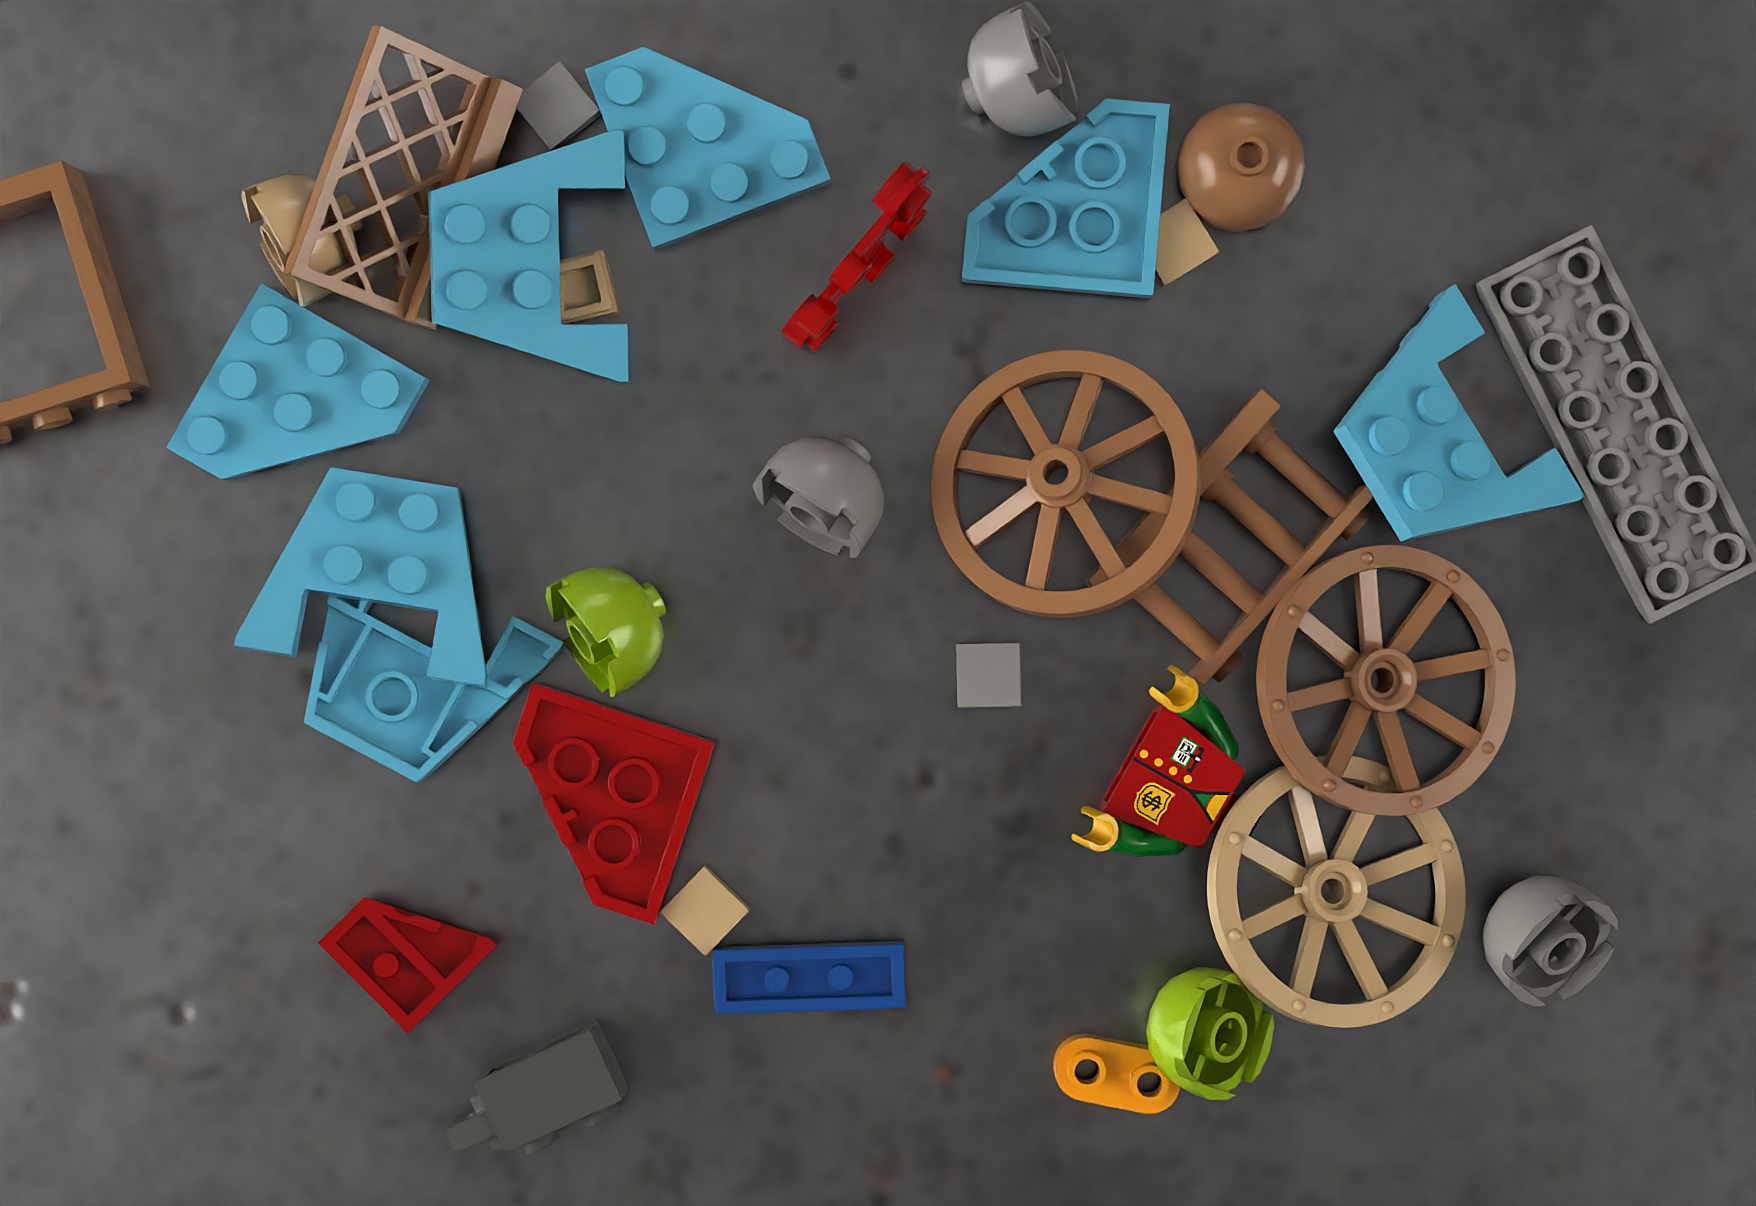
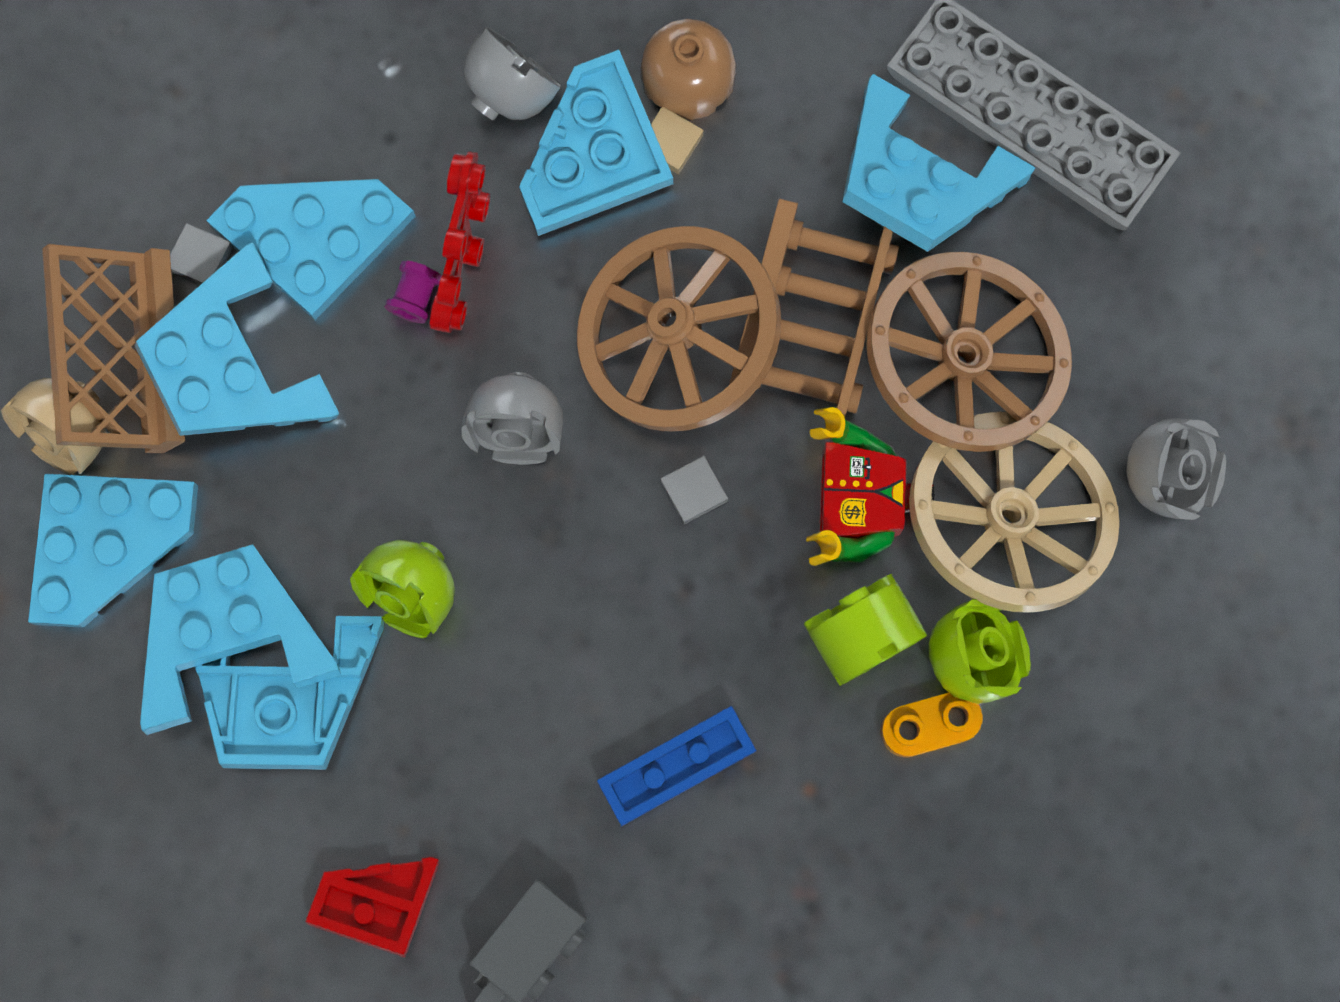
camera: 25 degrees left, 10 degrees down
red plate [512,682,716,925] -> none
tan tile [559,250,620,324] -> none
tan tile [660,864,751,956] -> none
none -> magenta bush [384,260,442,324]
none -> lime brick [803,574,927,686]

